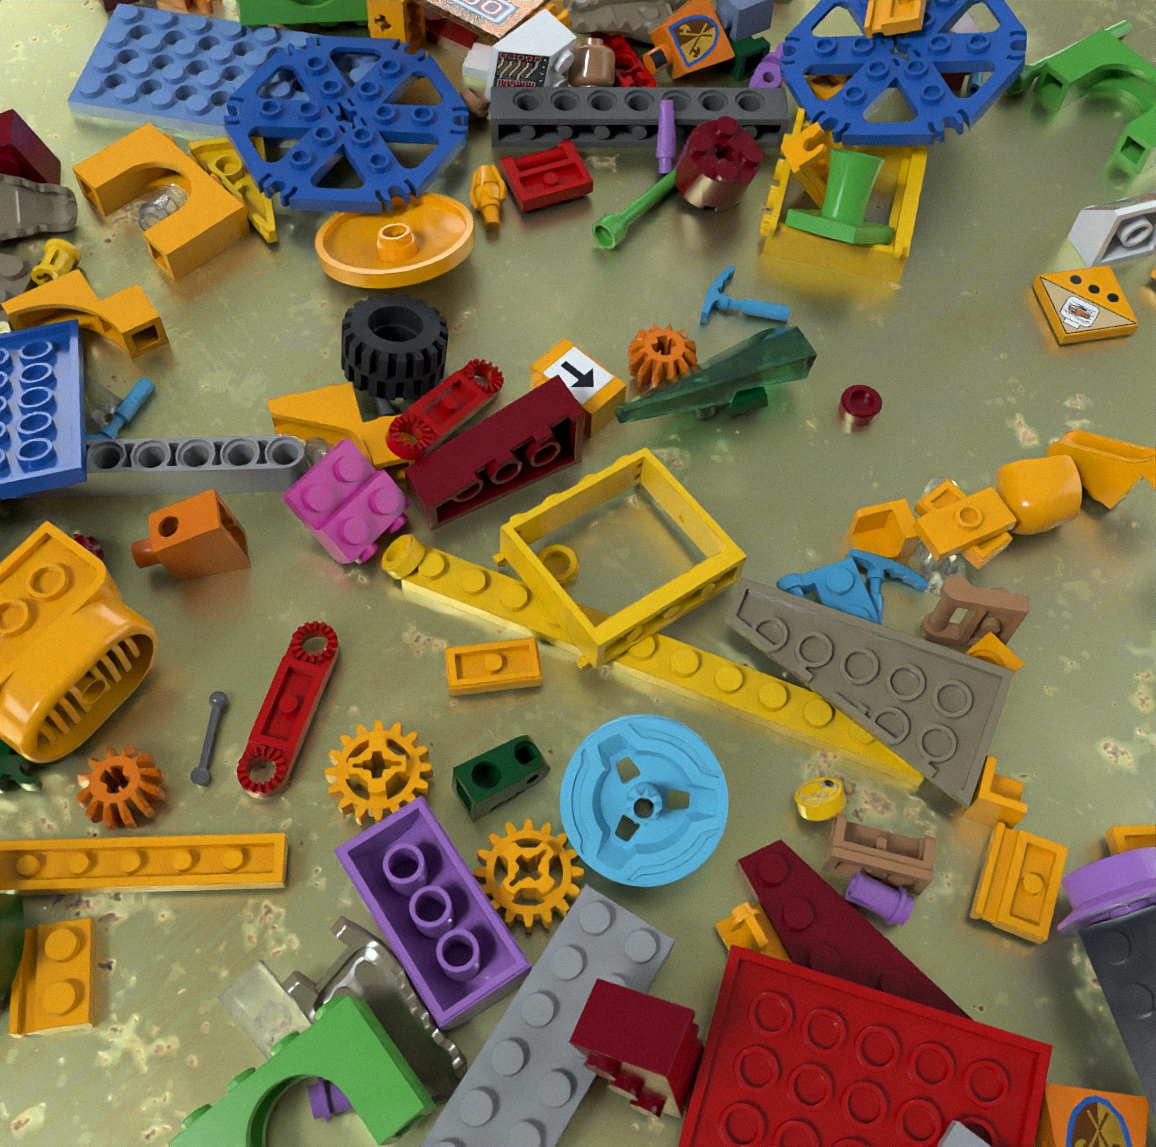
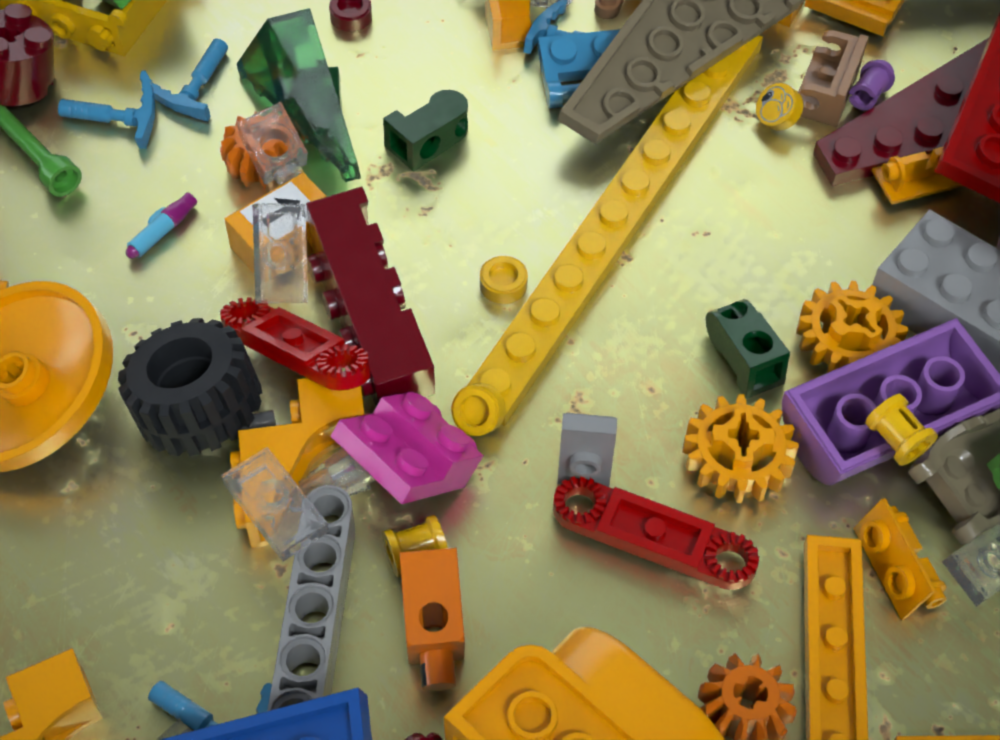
camera: 80 degrees left, 5 degrees down
dark grey hinge [190,691,228,788] -> none
light orange plate [444,637,543,697] -> none
yellow window [492,447,747,671] -> none
medium azure wheel [560,714,729,887] -> none
none -> dark azure piece [58,70,155,149]
none -> piece [126,192,197,259]
none -> clear plate [221,447,329,562]
none -> clear brick [238,102,308,184]
none -> clear plate [252,203,308,304]
none -> yellow bush [382,515,448,578]
none -> dark green leg [383,89,468,172]
none -> light grey plate [557,413,617,487]
none -> light orange hinge [853,498,947,620]
none -> yellow bush [865,393,938,466]

